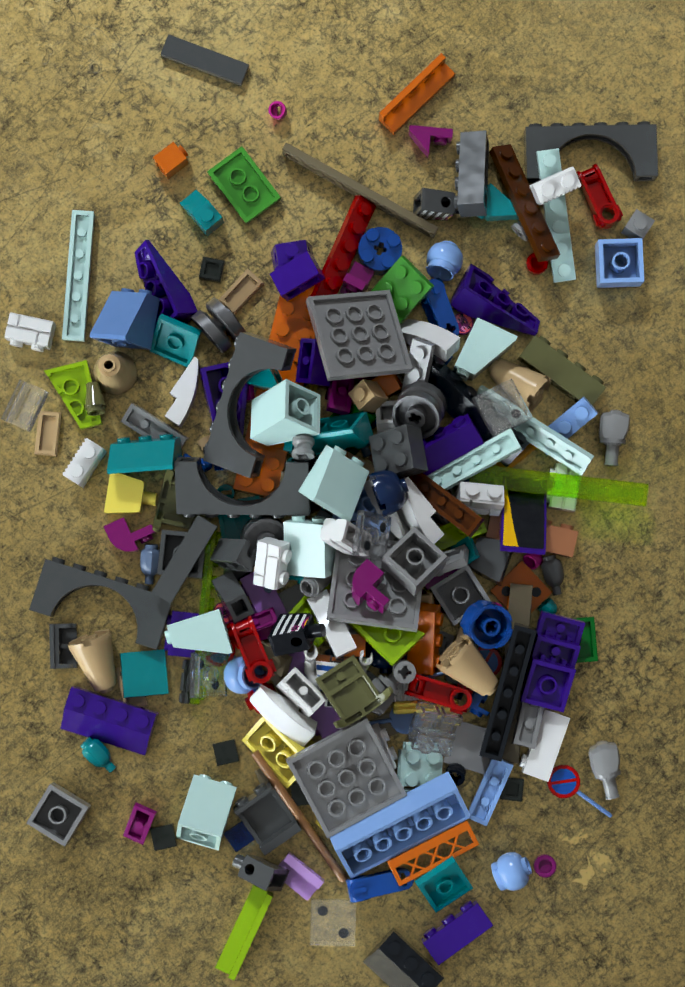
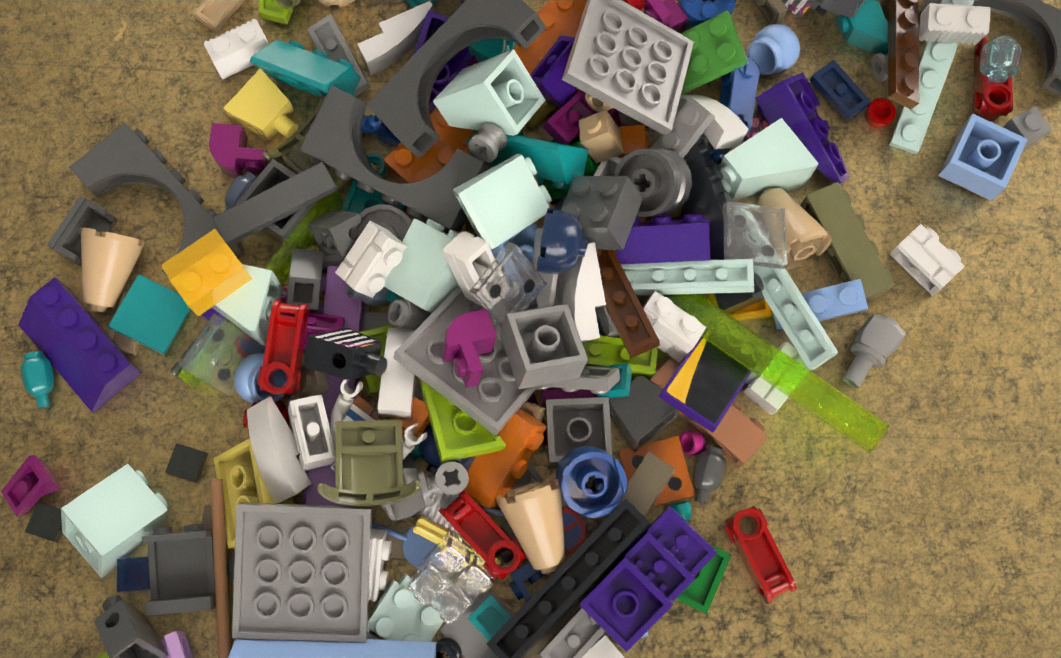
camera: 30 degrees right, 10 degrees down
none -> yellow slope [161,229,252,316]
none -> teal plate [467,595,512,641]
none -> red piece [723,506,797,604]
none -> dark blue plate [809,60,871,122]
none -> white brick [889,224,965,296]
none -> clear light blue head [979,36,1022,83]

